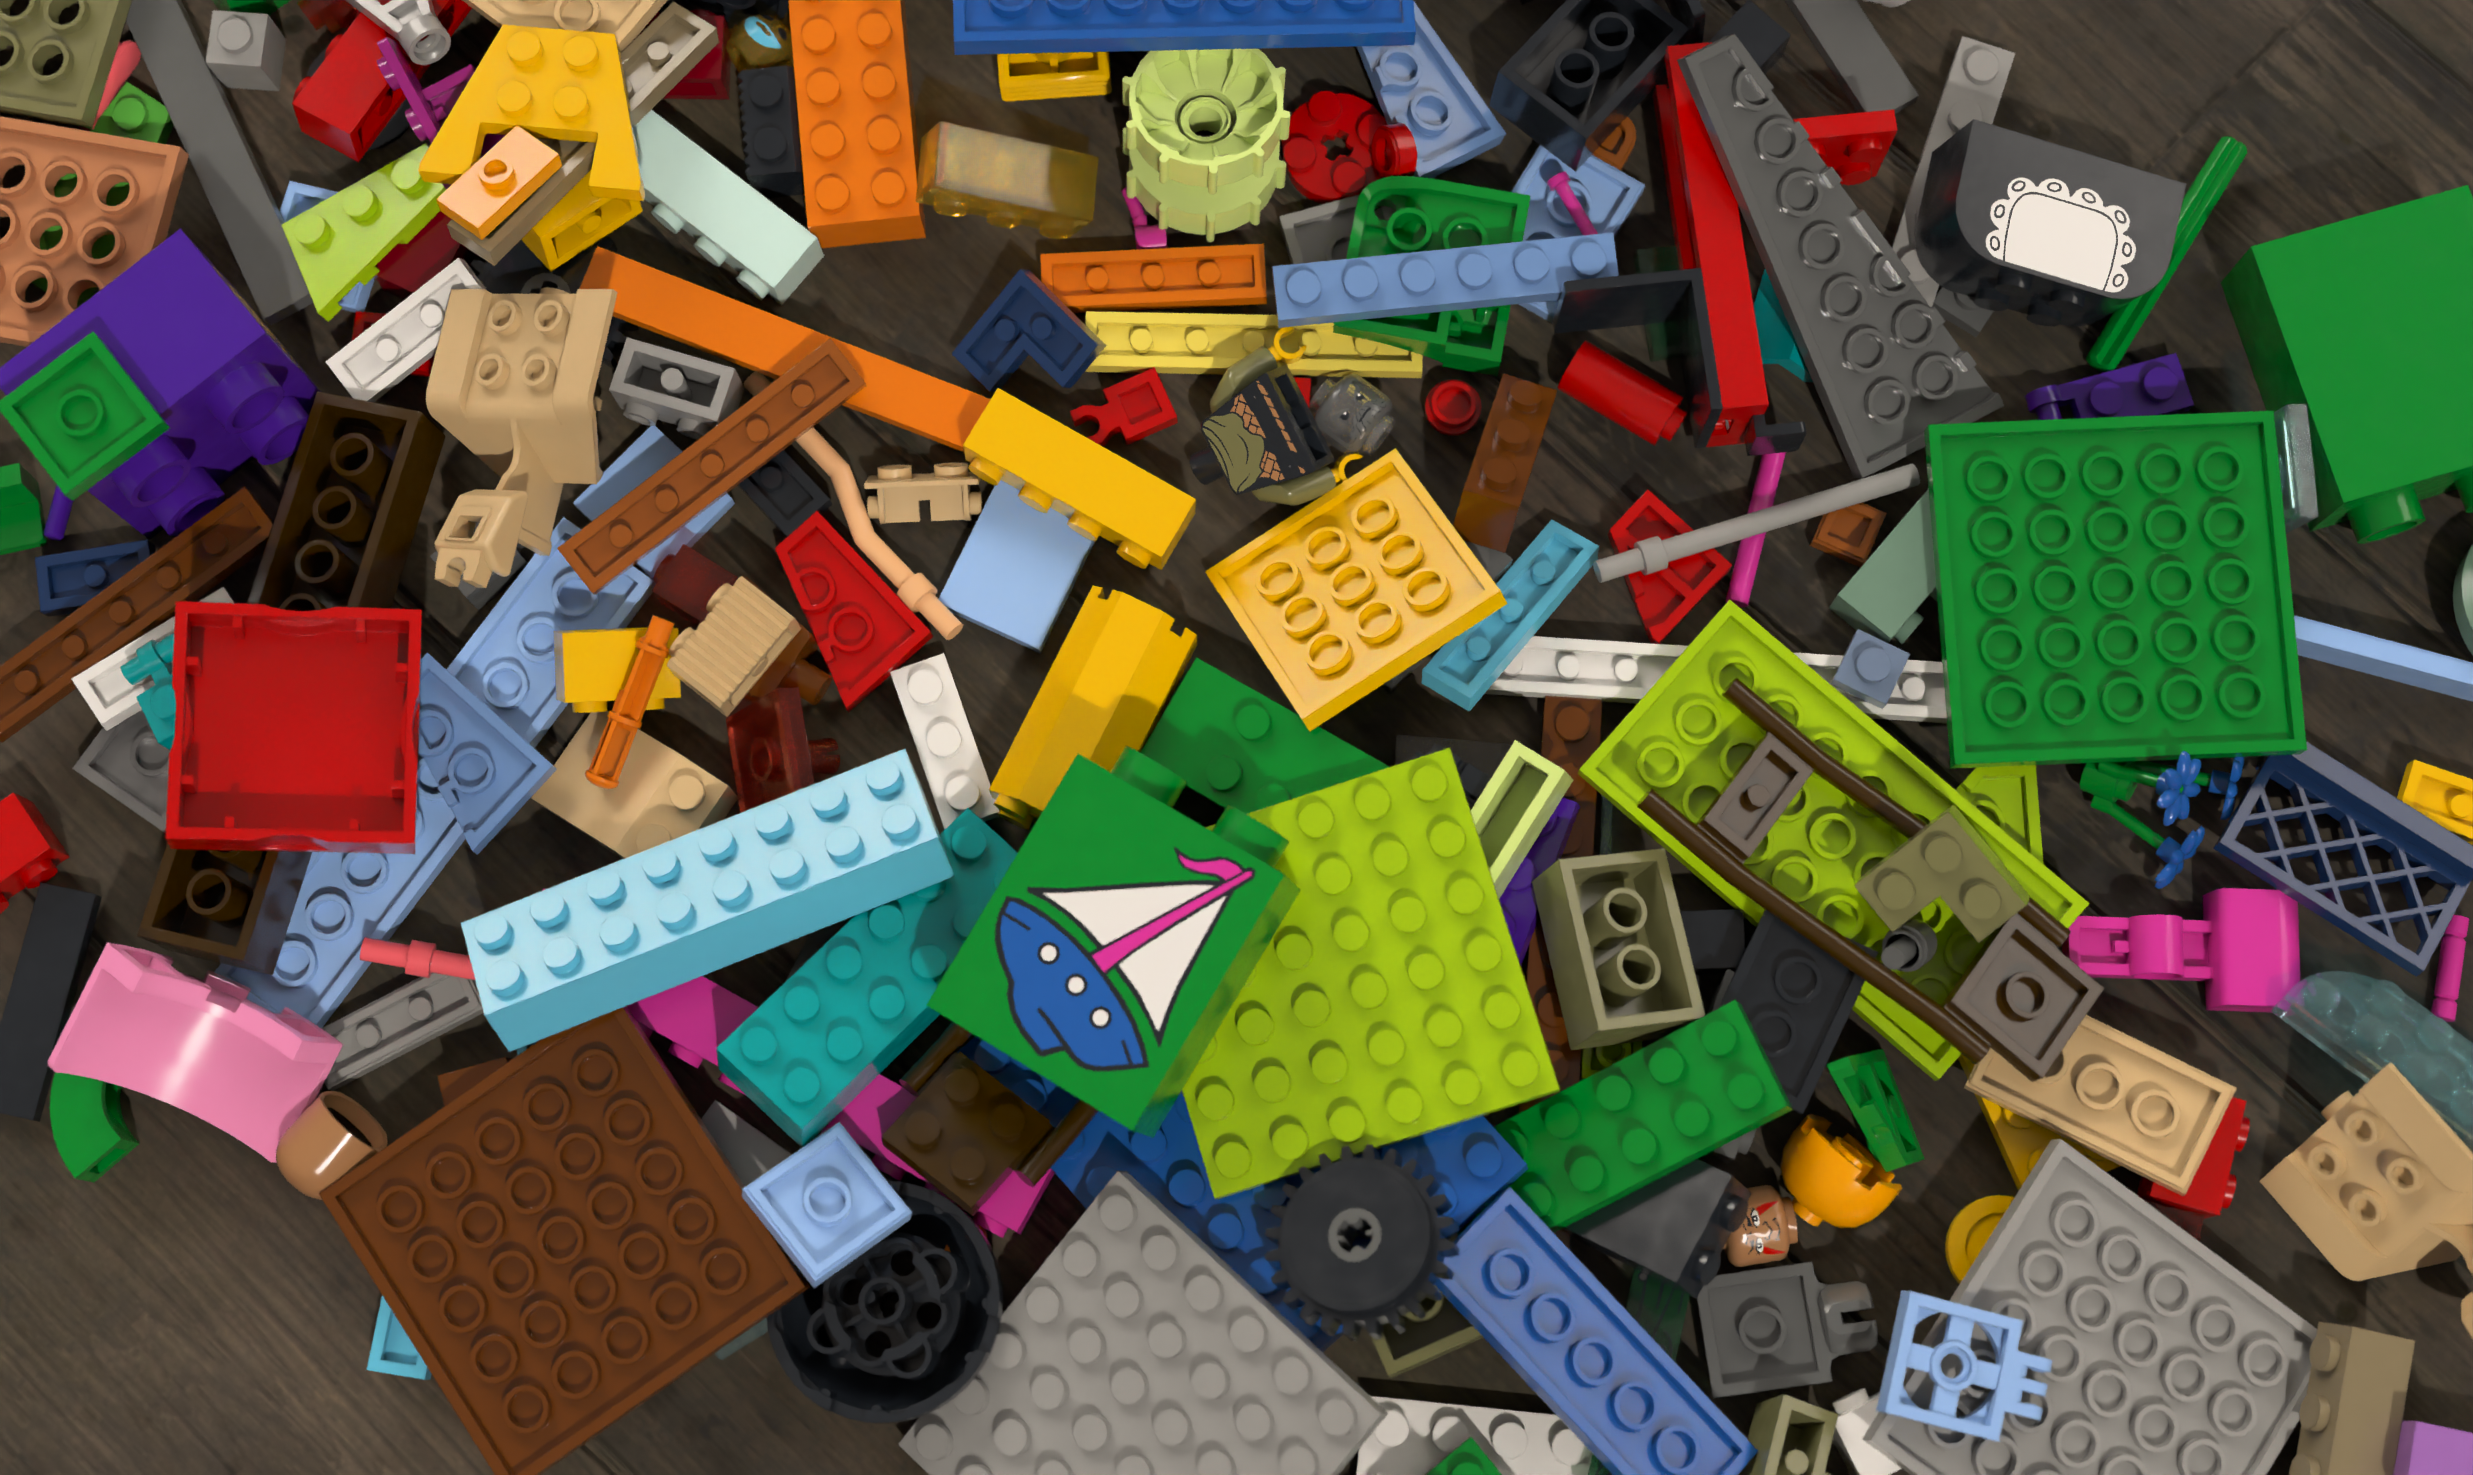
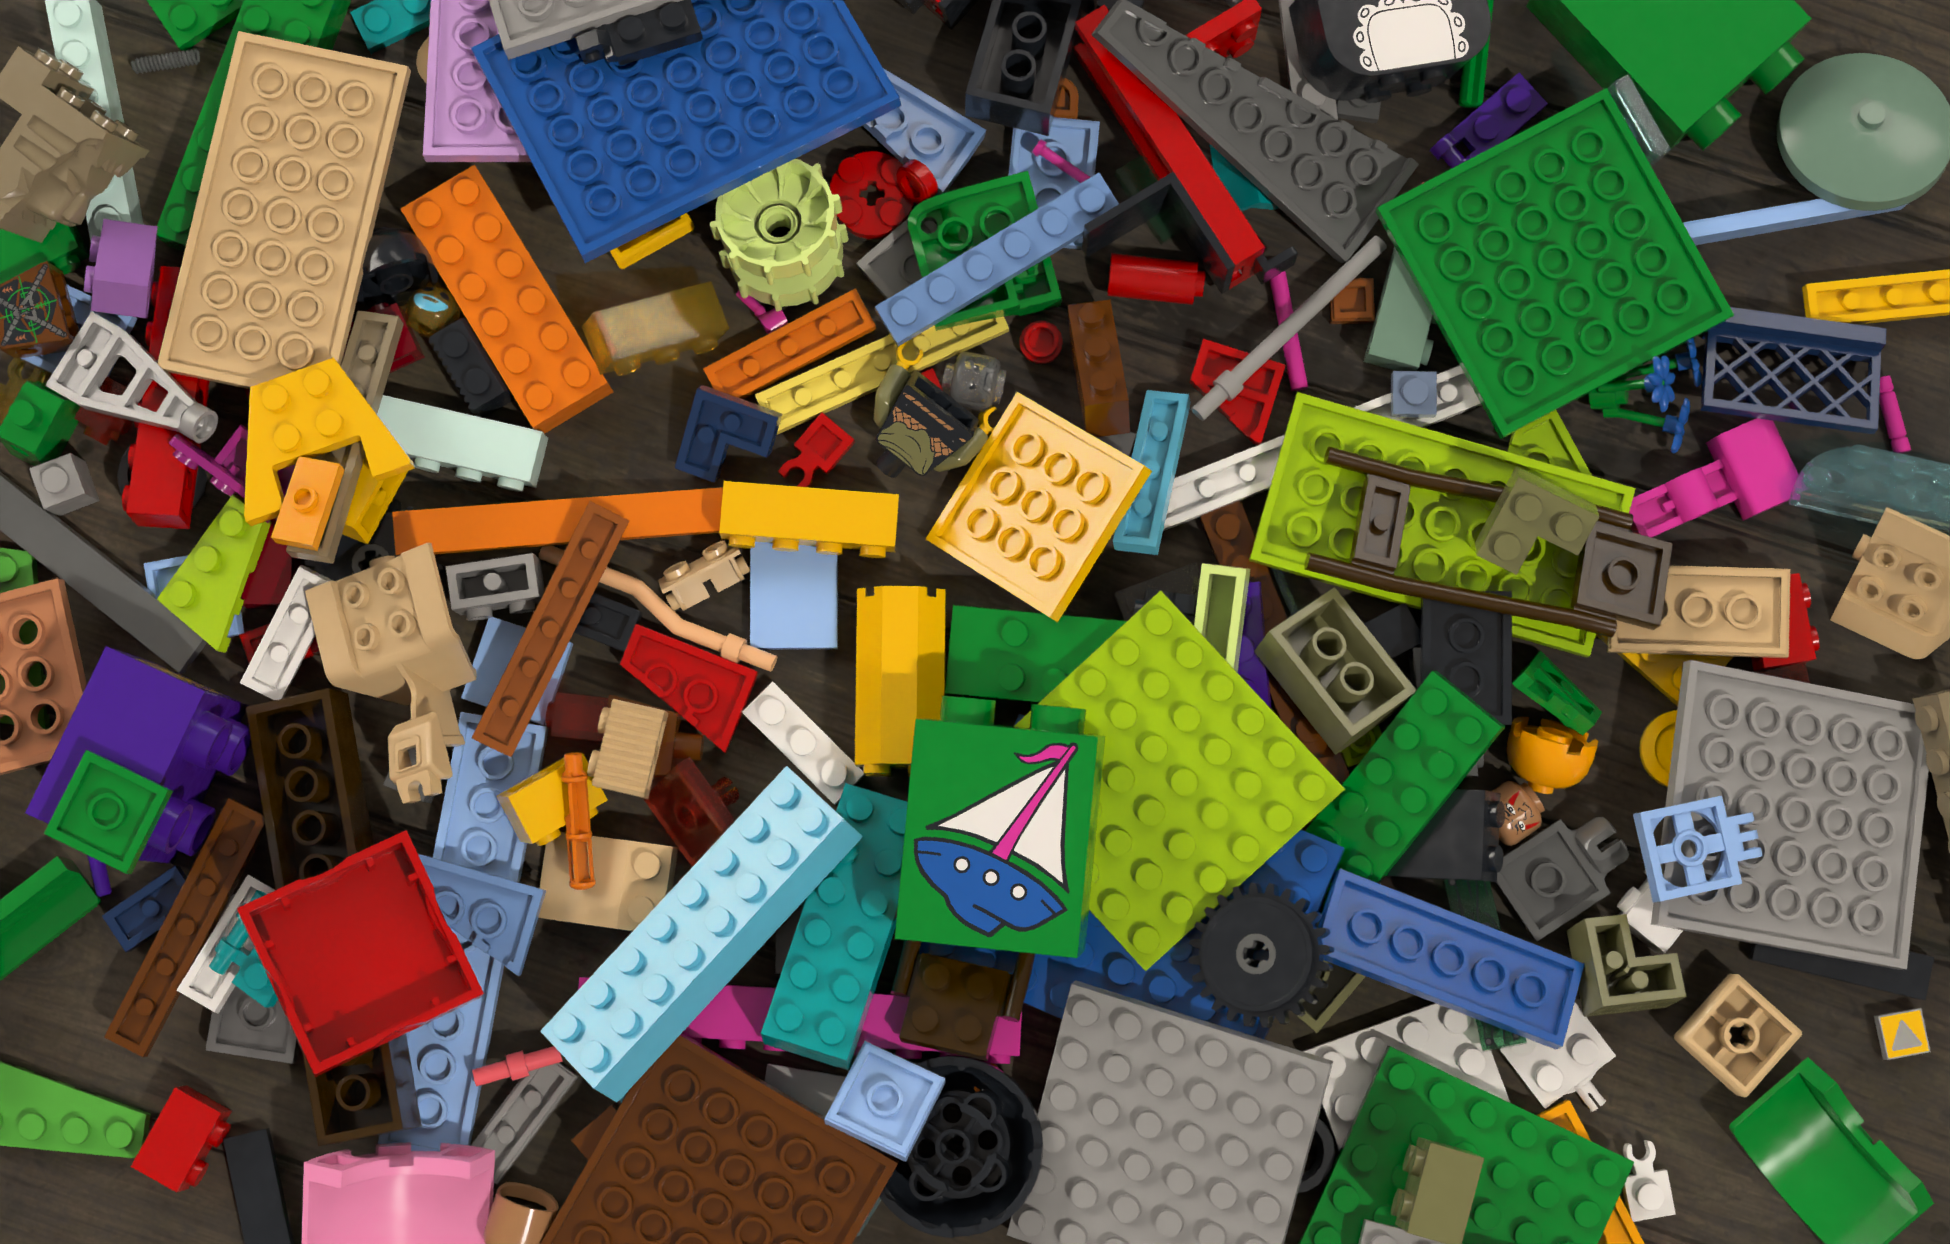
camera: 25 degrees left, 5 degrees up
dark grey cylinder [1881,919,1937,972] -> none

